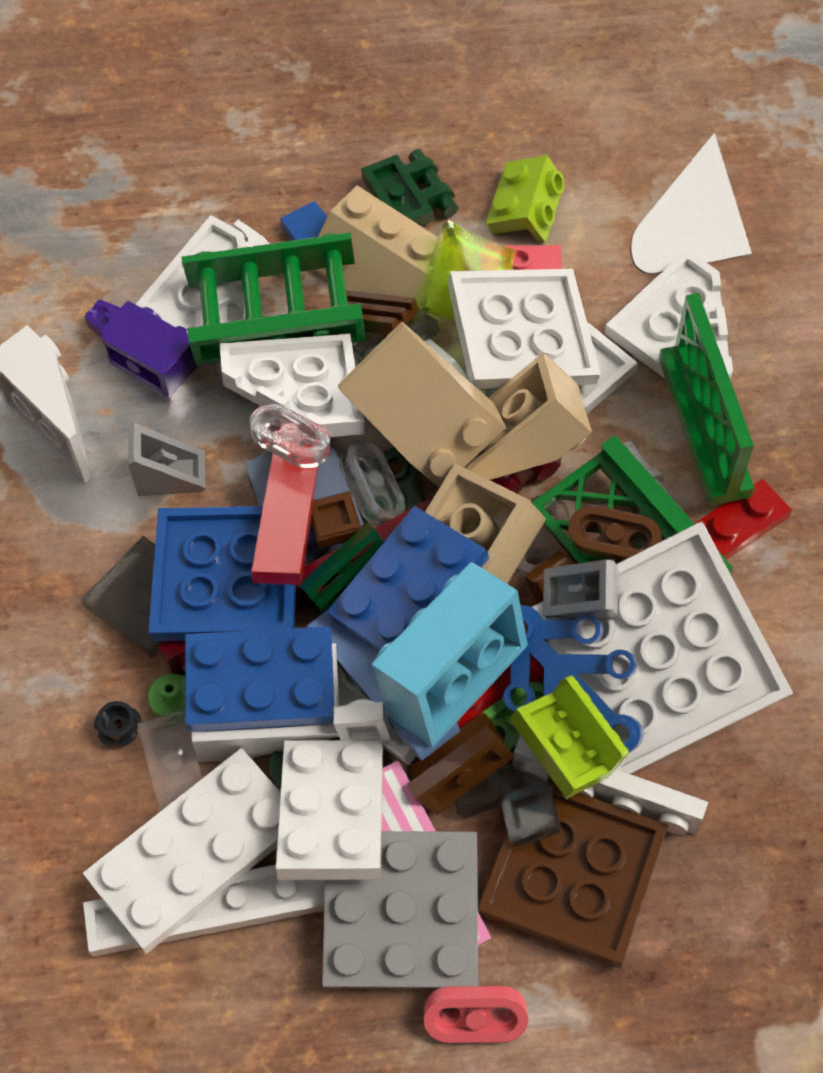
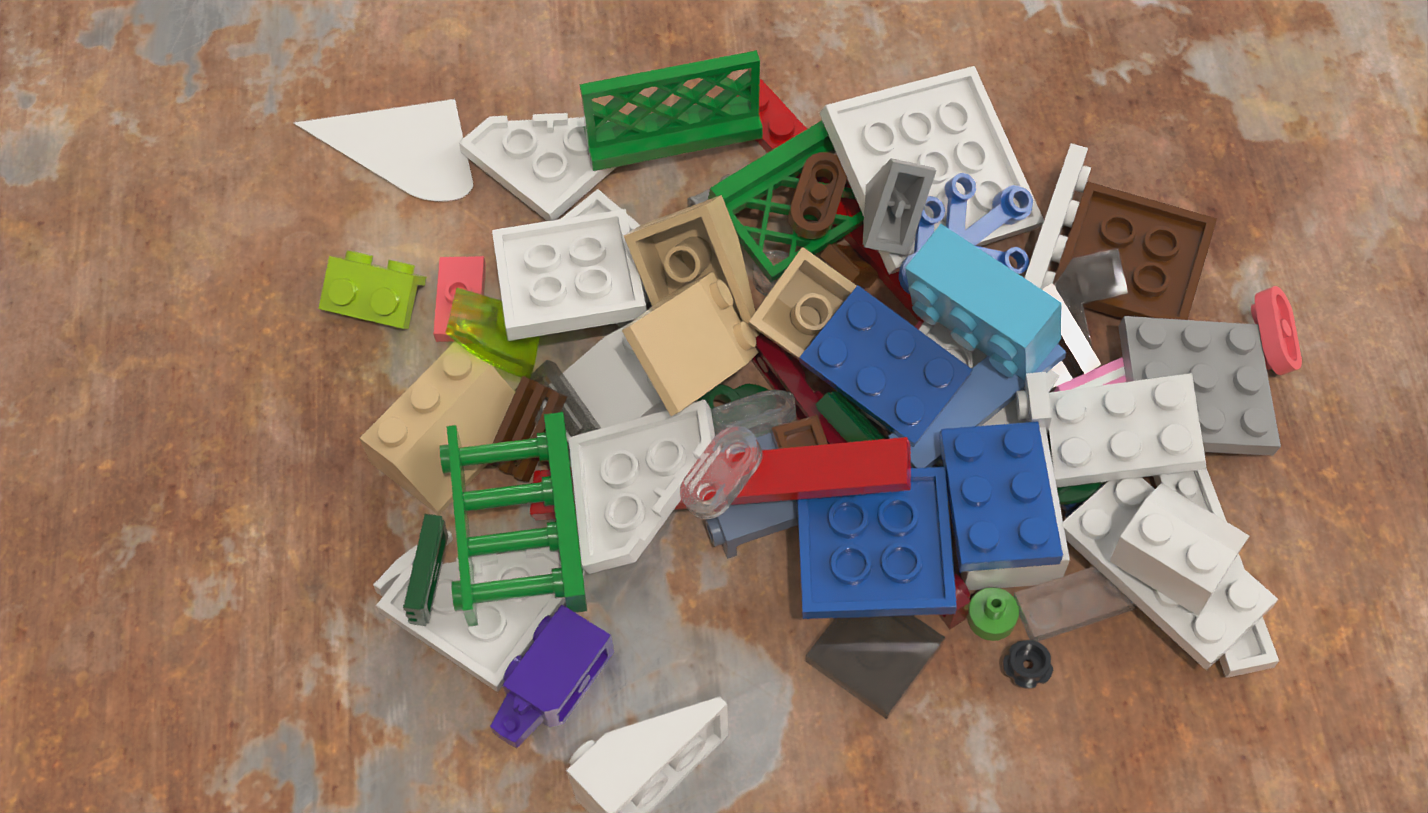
camera: 90 degrees left, 0 degrees up
light grey slope [128,423,206,496] -> none
blue tile [280,201,327,241] -> none
dark green plate [361,149,458,226] -> none
lime bracket [509,675,629,799] -> none
none -> dark green tile [403,514,448,626]
none -> white slope [1110,483,1249,616]

